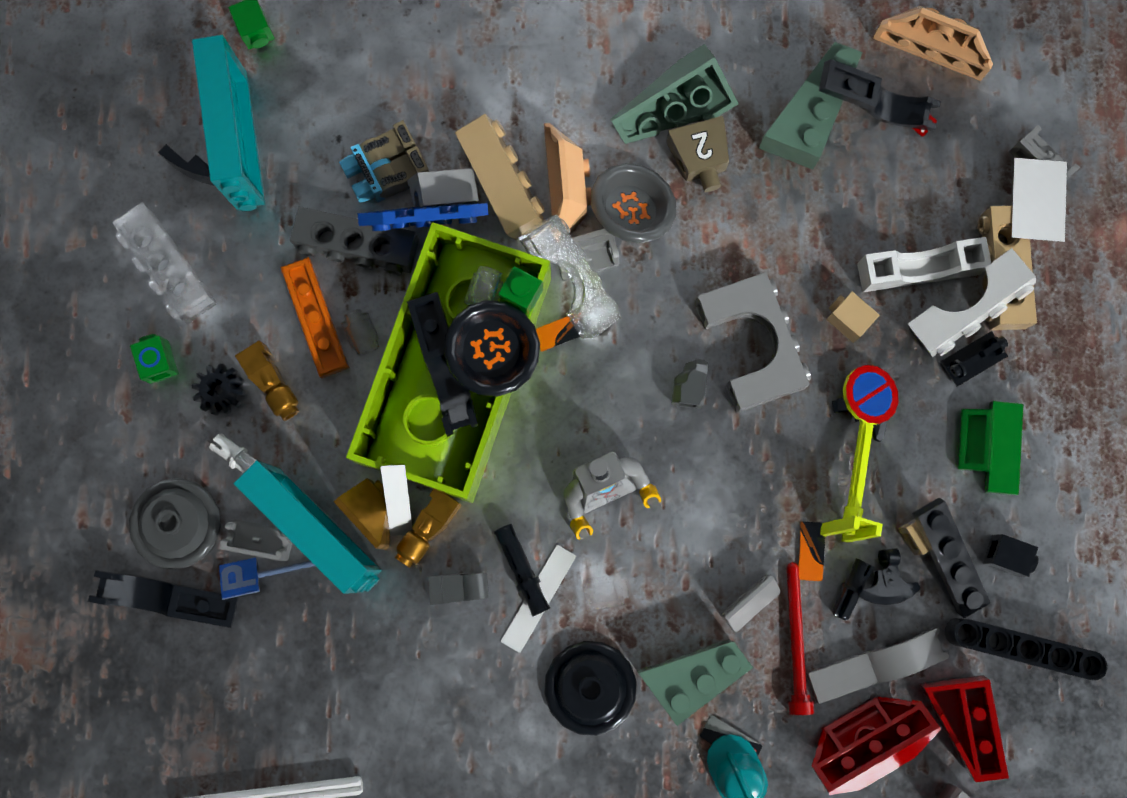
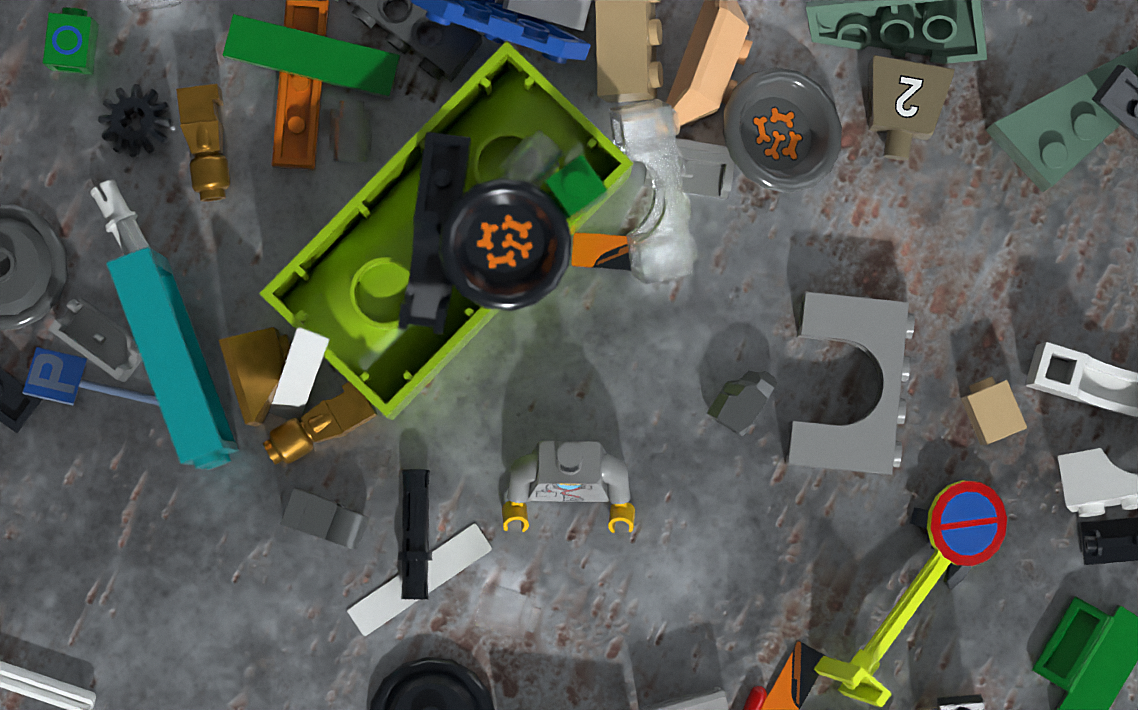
camera: 15 degrees right, 5 degrees up
none -> green tile [223,14,401,99]

